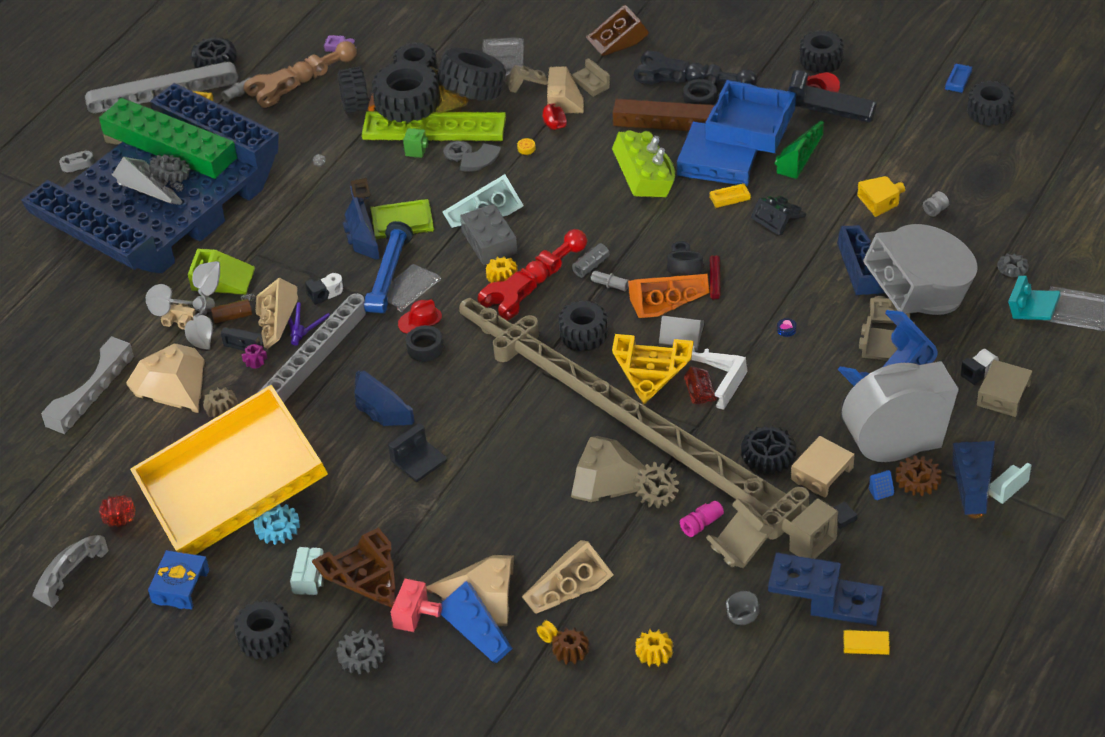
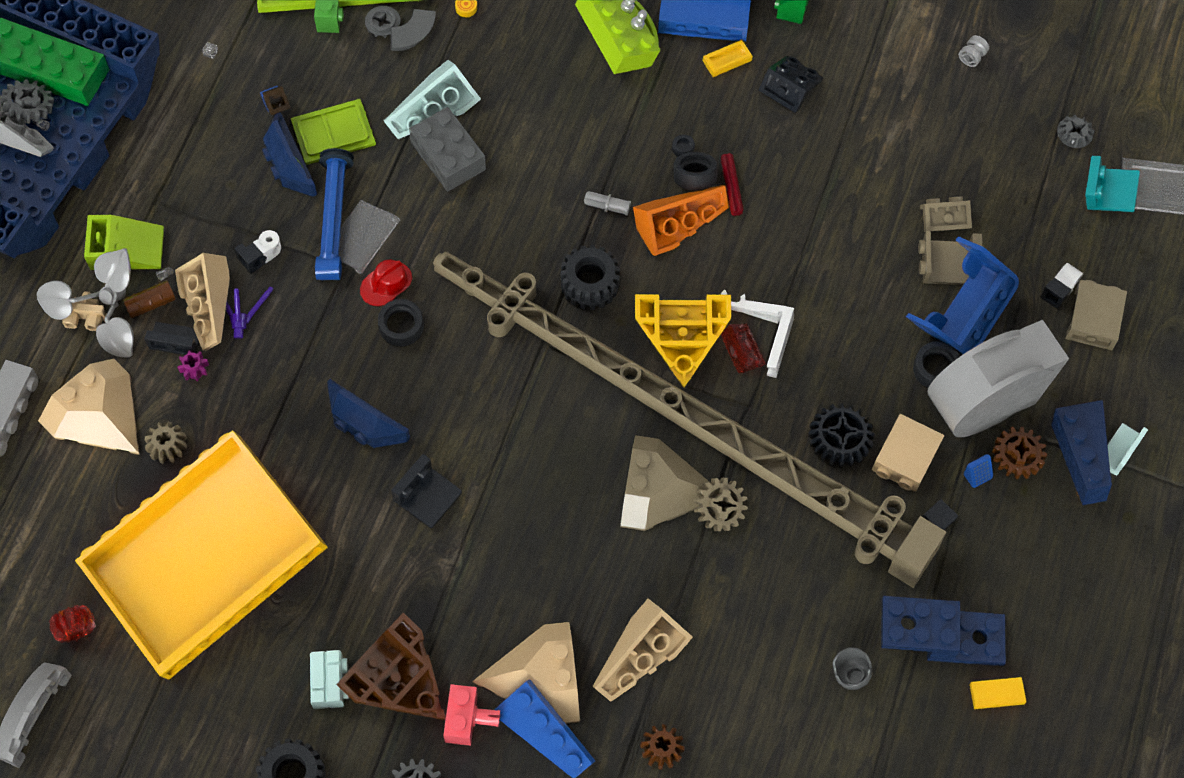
camera: 15 degrees left, 20 degrees up
blue panel [148,550,209,610] -> none
medium azure gear [254,504,300,545] -> none
light grey beam [257,294,366,403] -> none
red piece [478,229,587,321] -> none
yellow gear [486,256,517,283] -> none
yellow bush [537,621,558,643] -> none
dark grey axle [572,243,610,278] -> none
yellow gear [636,629,673,667] -> none
light grey slope [659,316,704,351] -> none
dark pink axle [680,501,724,537] -> none
dark tan panel [707,499,775,568] -> none
clear blue tile [777,318,797,337] -> none
dark blue wedge [837,225,885,295] -> none
yellow torso [858,176,905,217] -> none
light grey brick [863,224,977,315] -> none

